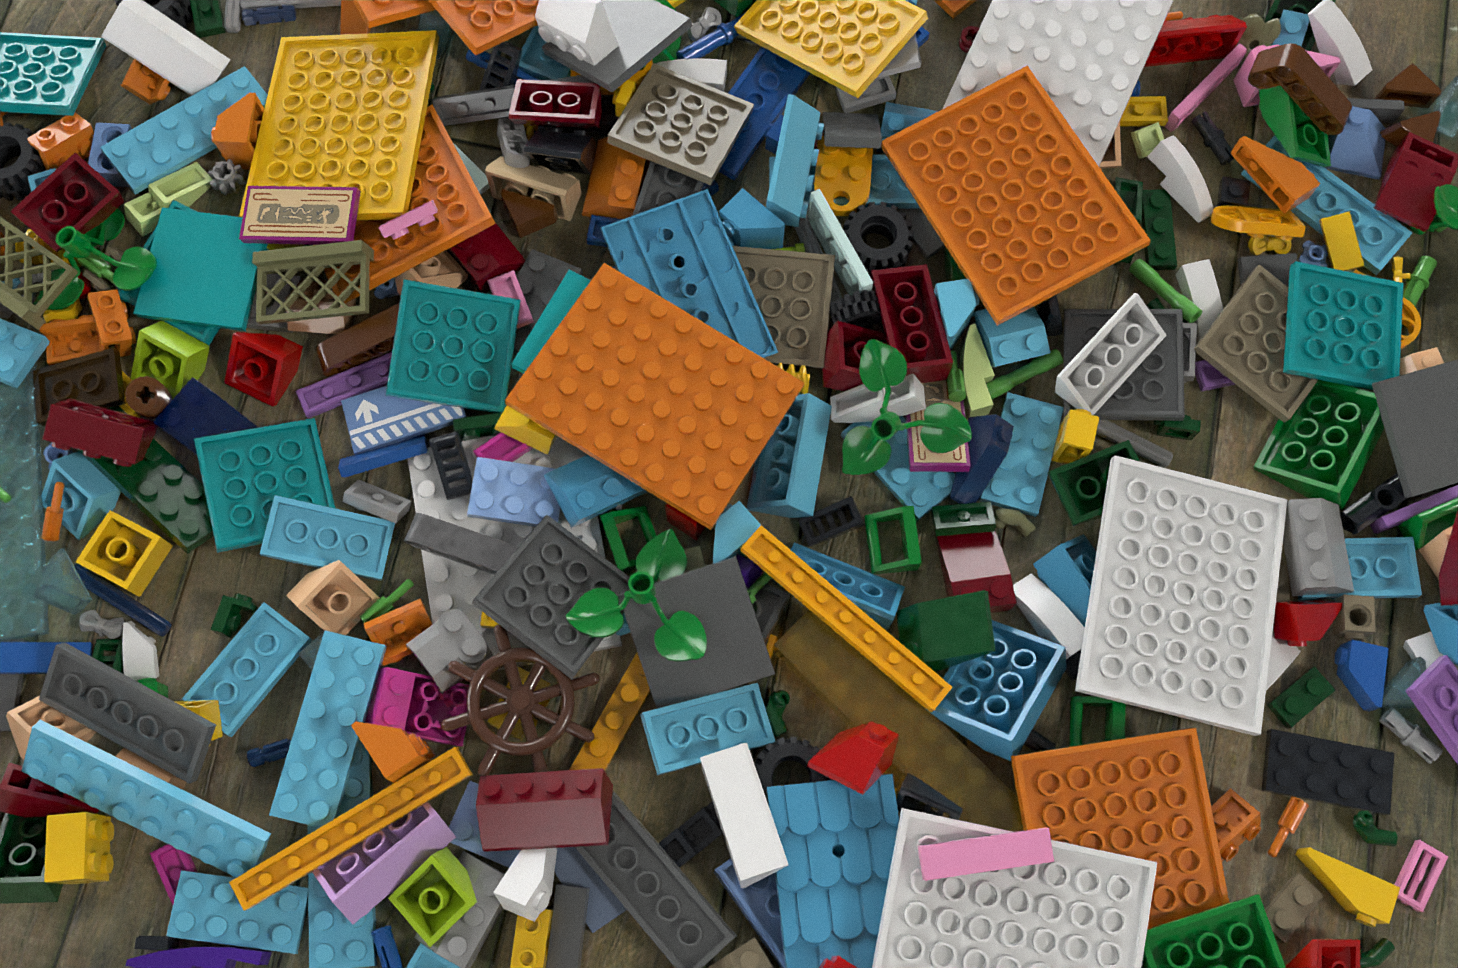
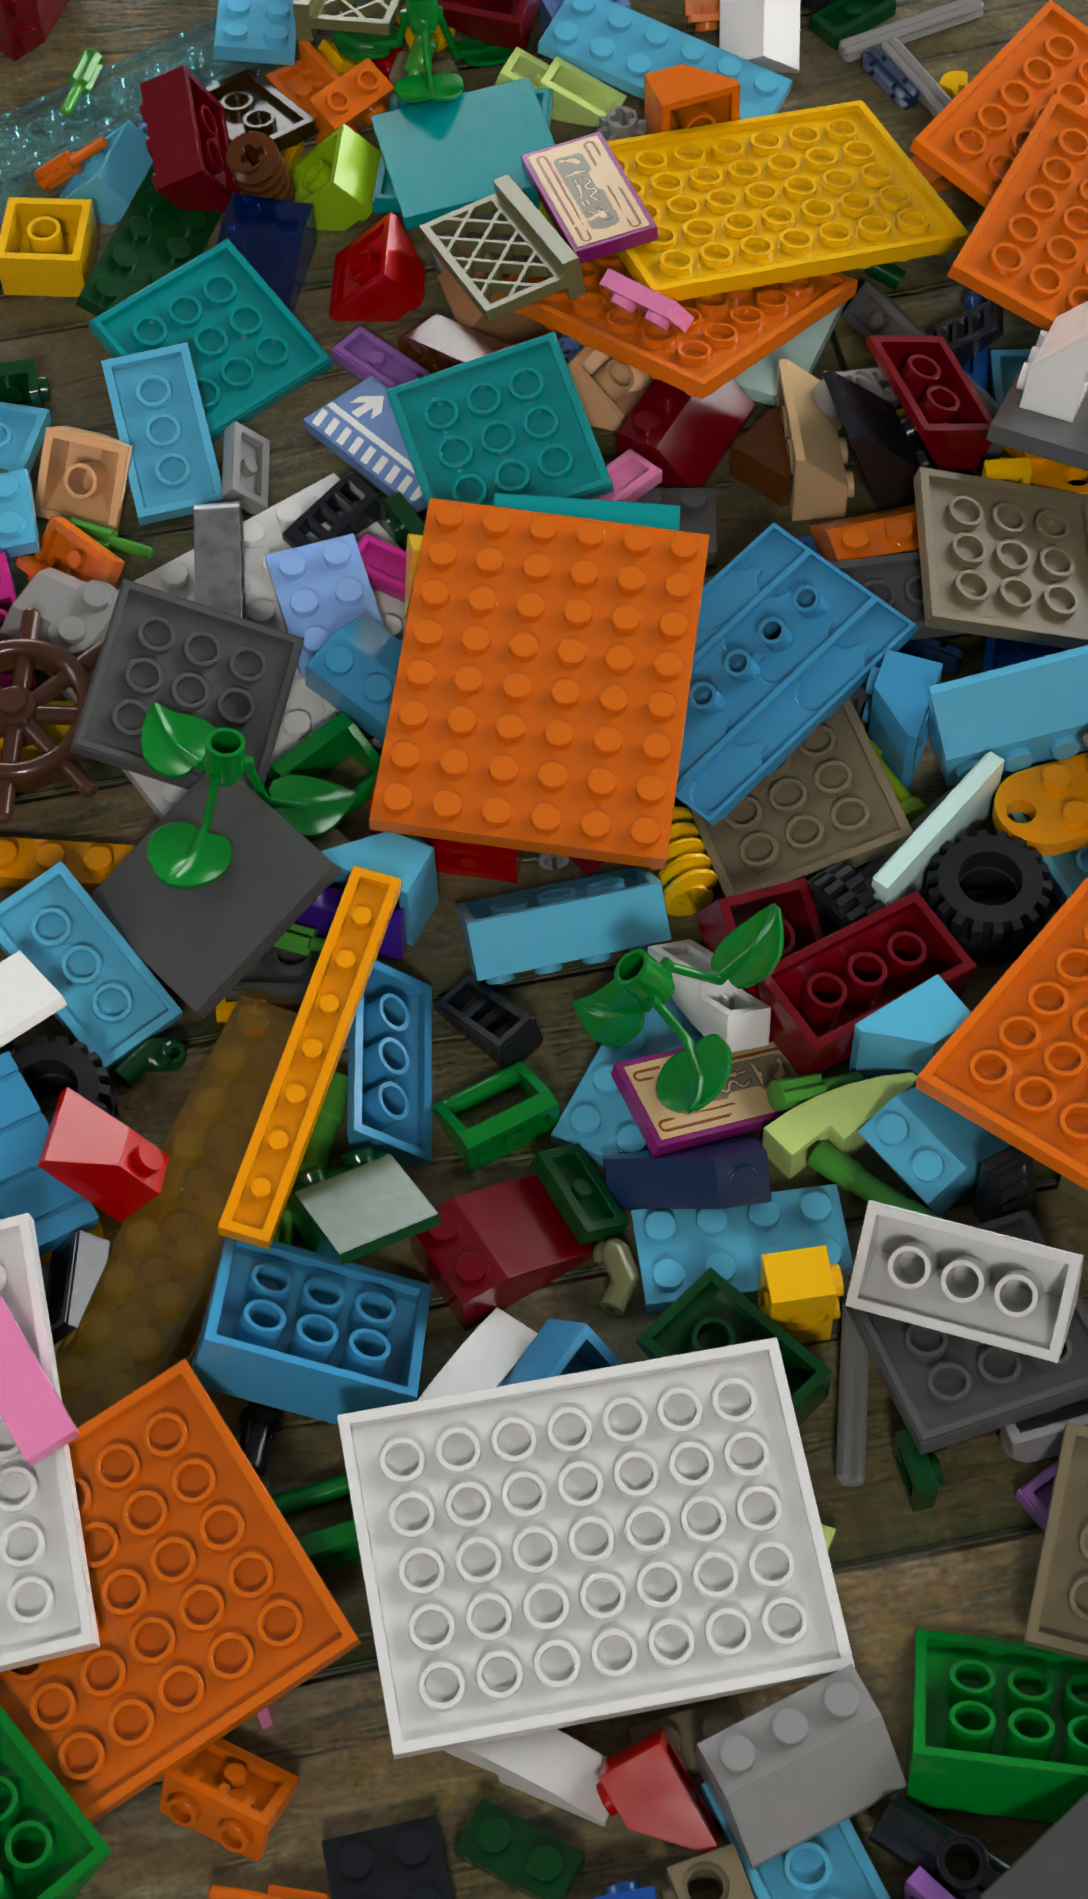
camera: 70 degrees right, 15 degrees down
blue tile [338,434,428,478] -> none

